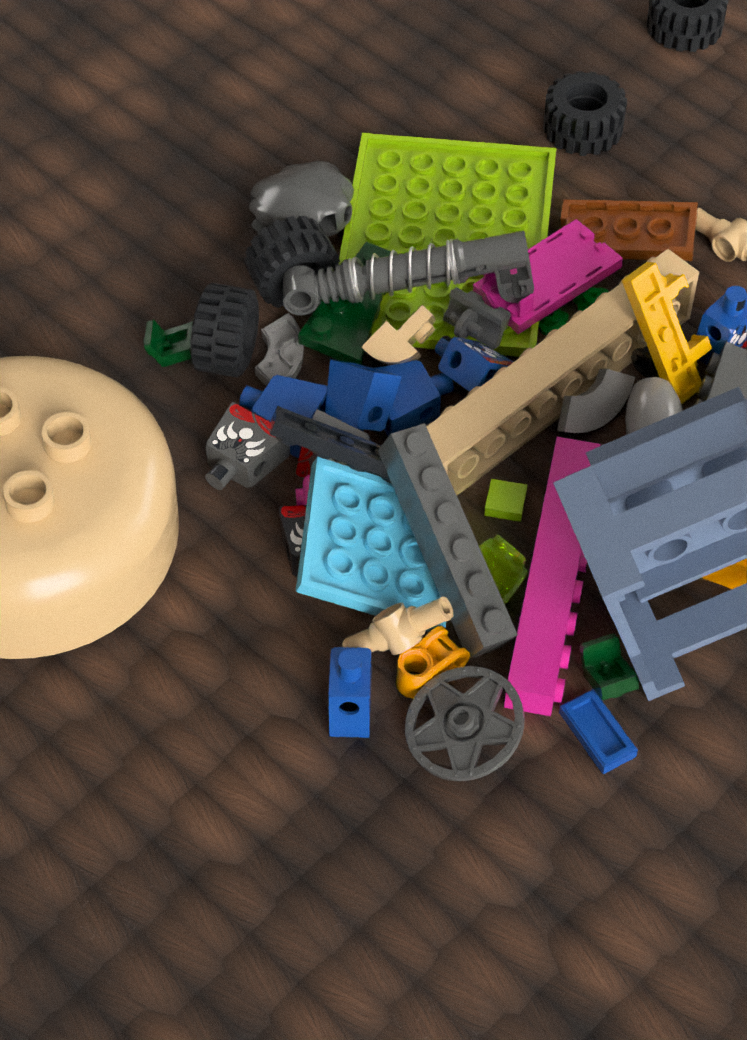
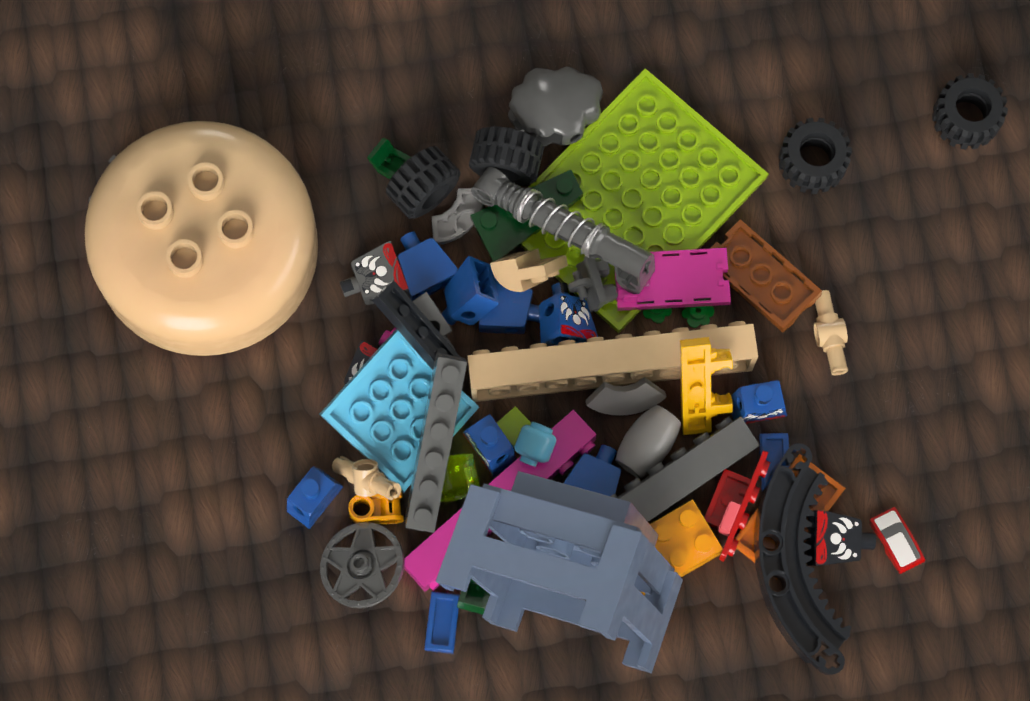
camera: 35 degrees right, 20 degrees up
none -> blue torso [463,414,516,477]
none -> medium azure head [514,421,557,467]

